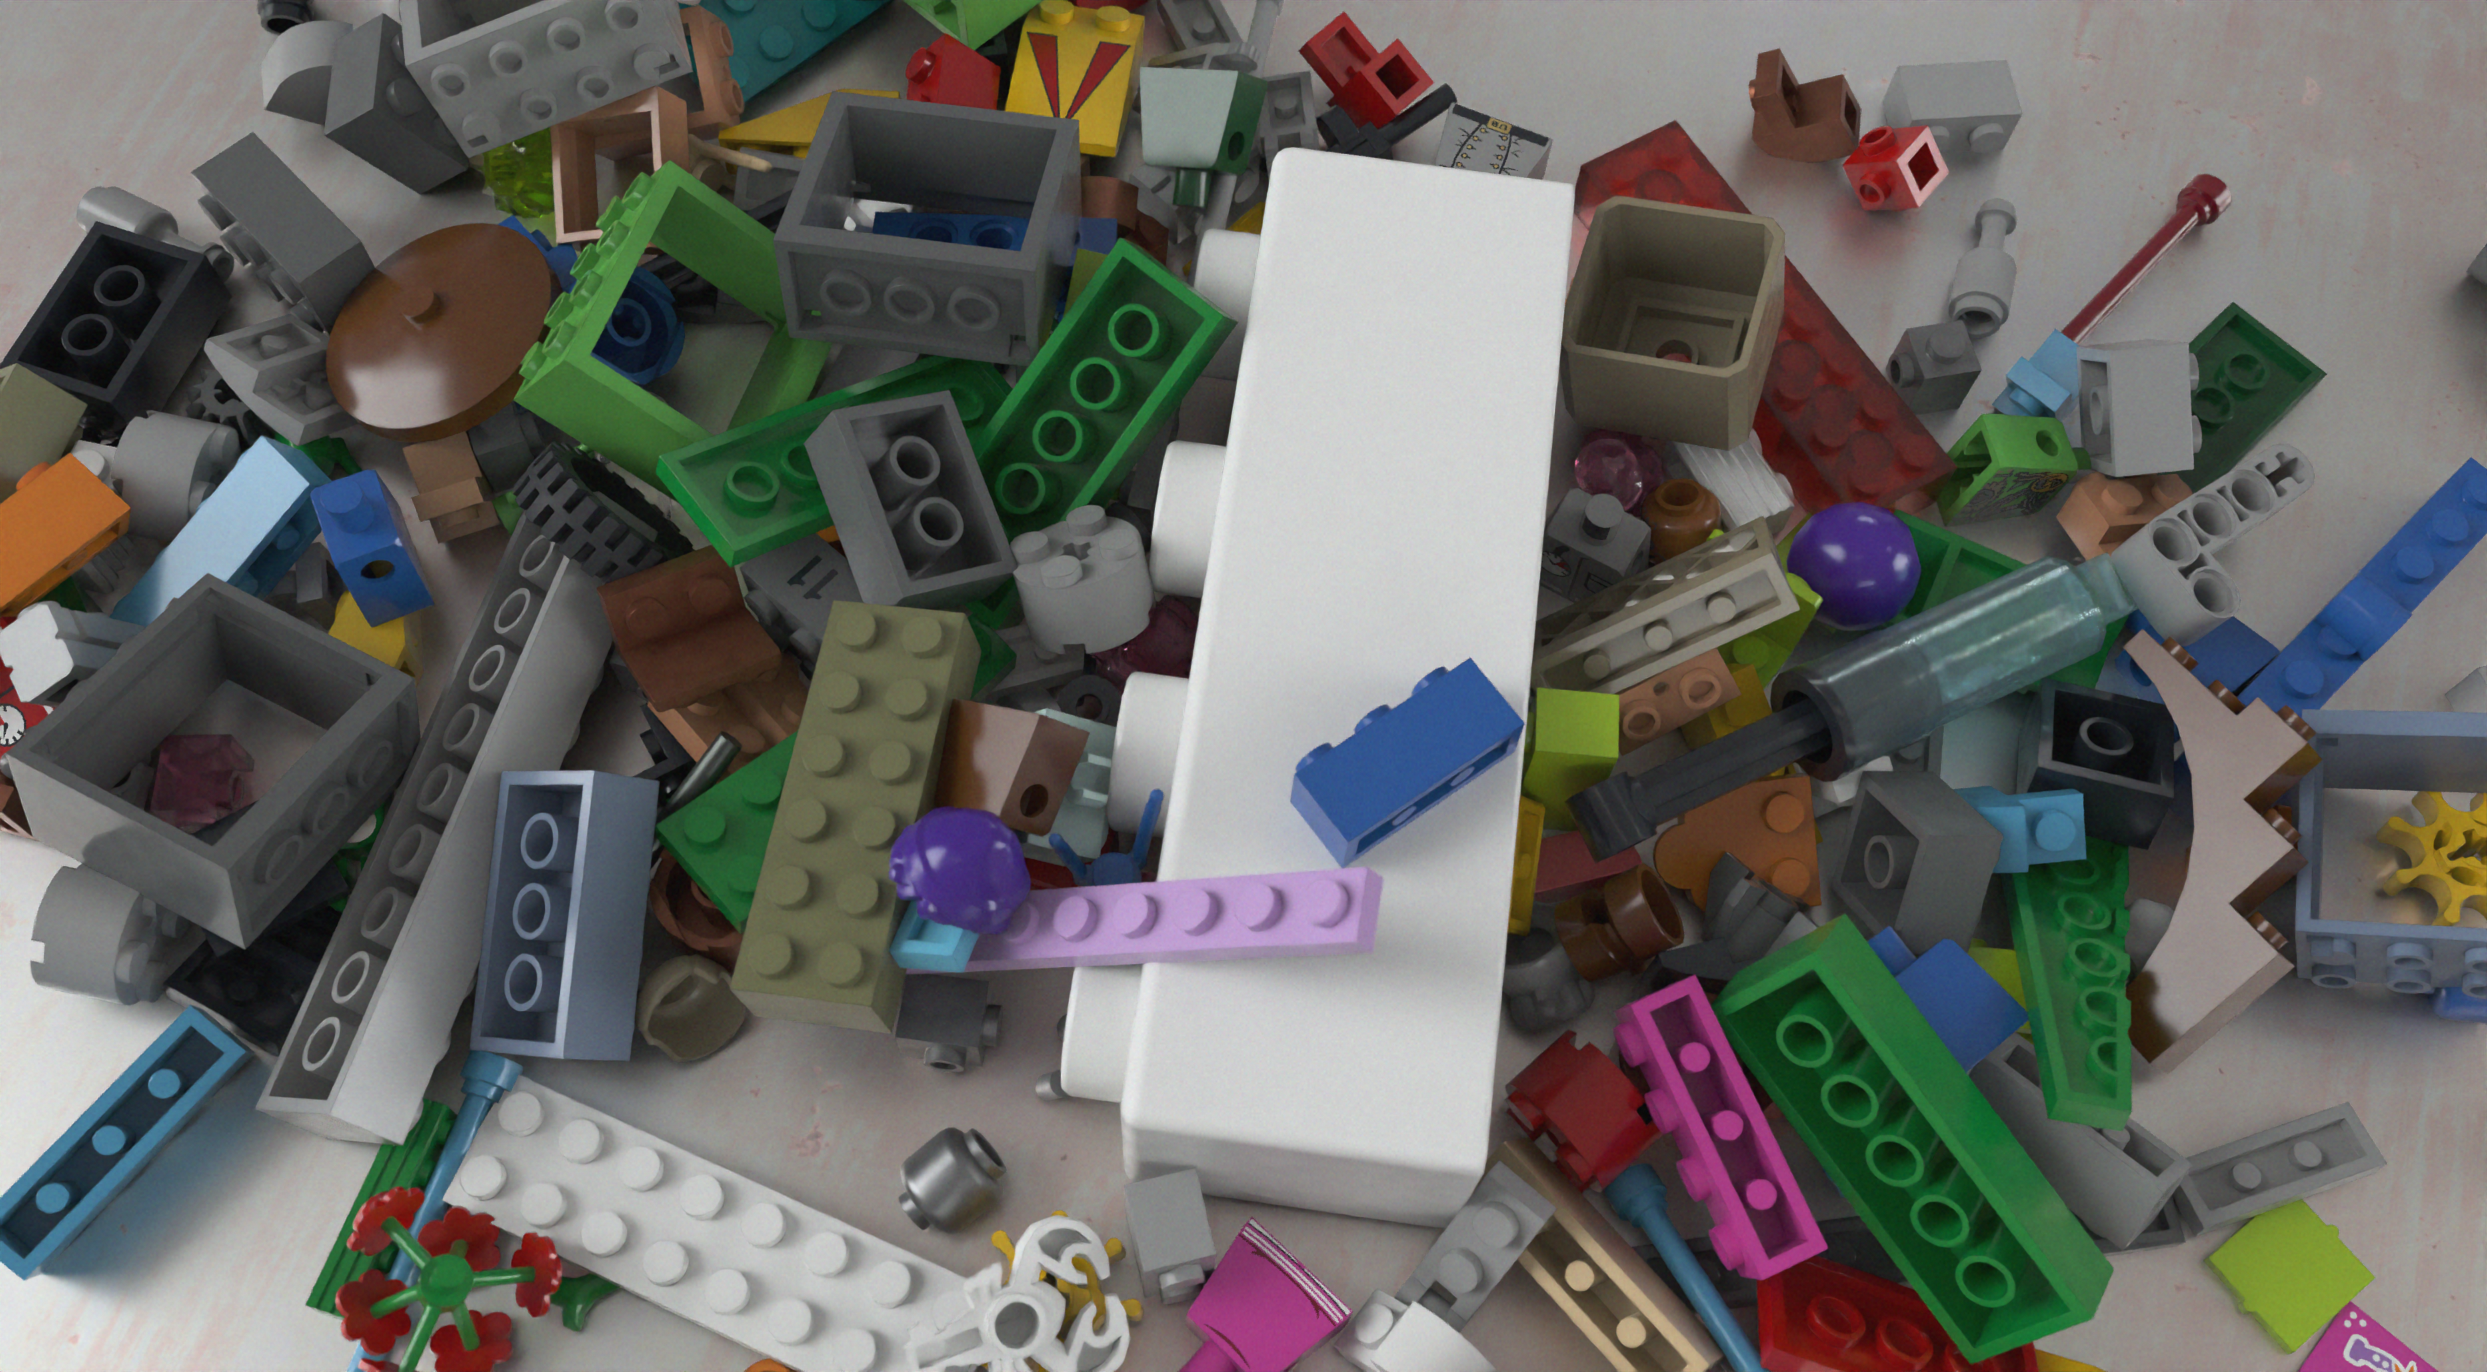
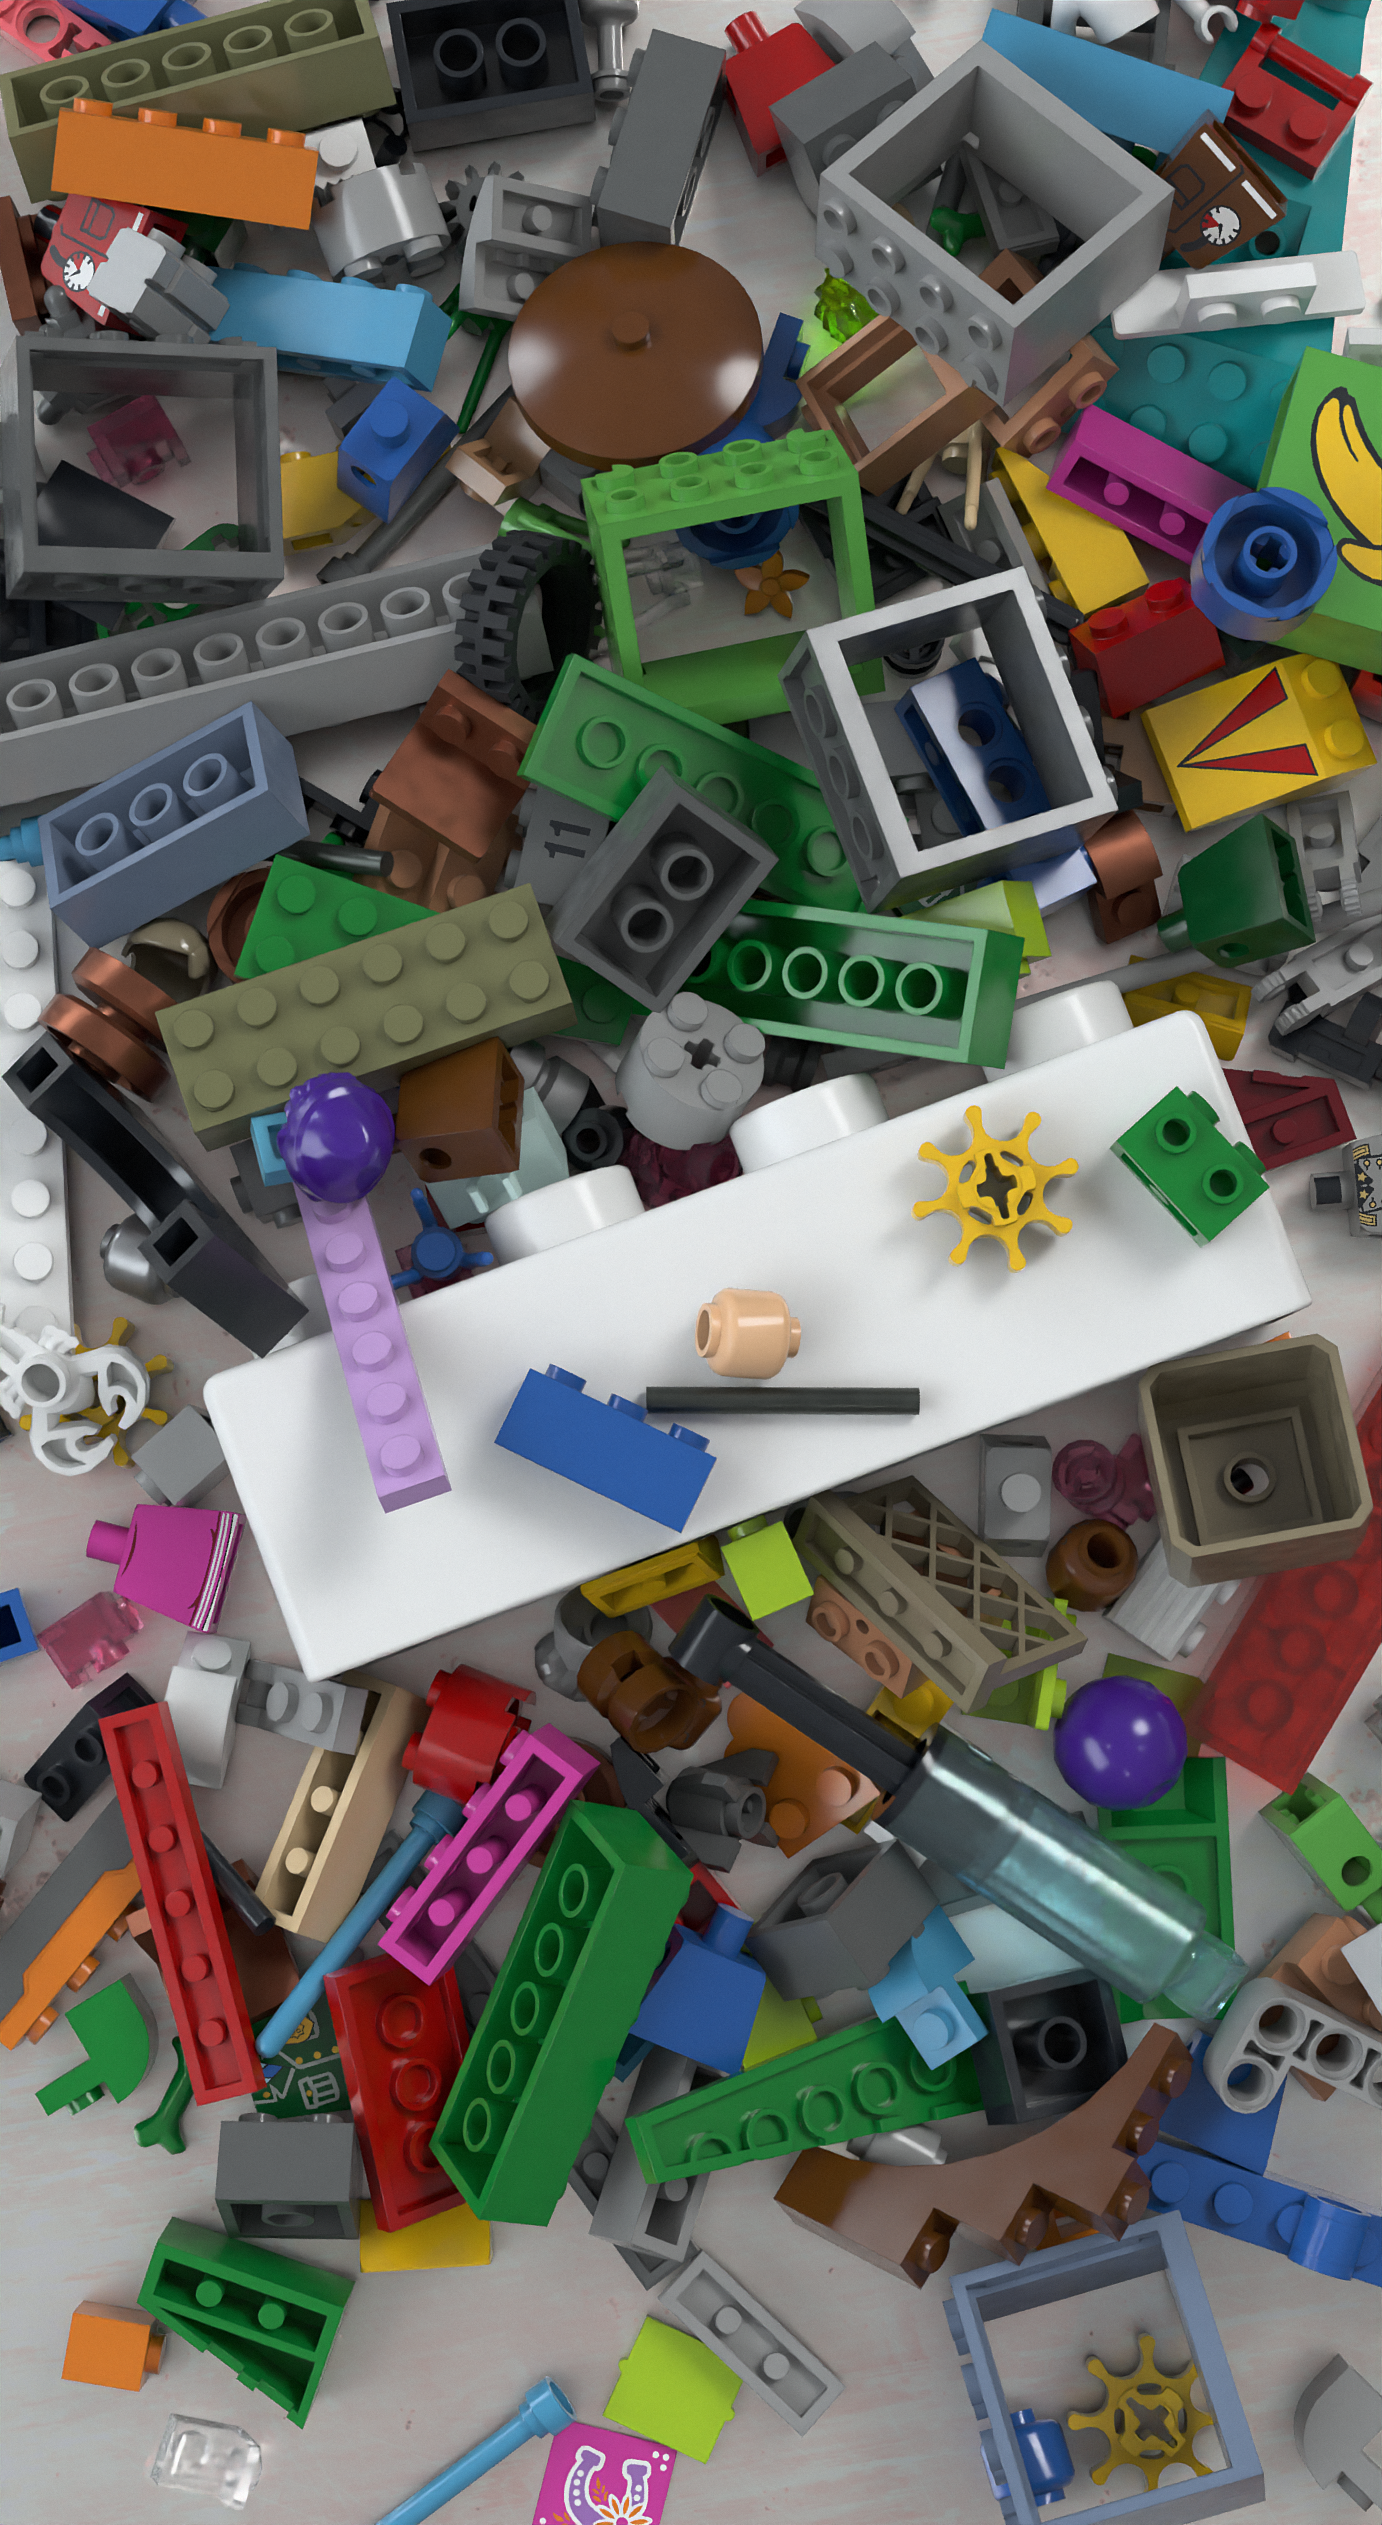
camera: 70 degrees right, 20 degrees up
none -> black arch [2,1031,309,1359]
none -> copper wheel [37,947,179,1103]
none -> dark grey piece [316,383,515,584]
none -> pearl dark grey bar [646,1387,920,1415]
none -> light nougat head [695,1288,801,1380]
none -> red torso [724,11,836,178]
none -> orange plant [734,550,810,619]
none -> yellow gear [911,1105,1079,1273]
none -> dark pink brick [1046,404,1253,565]
none -> green brick [1109,1086,1270,1248]

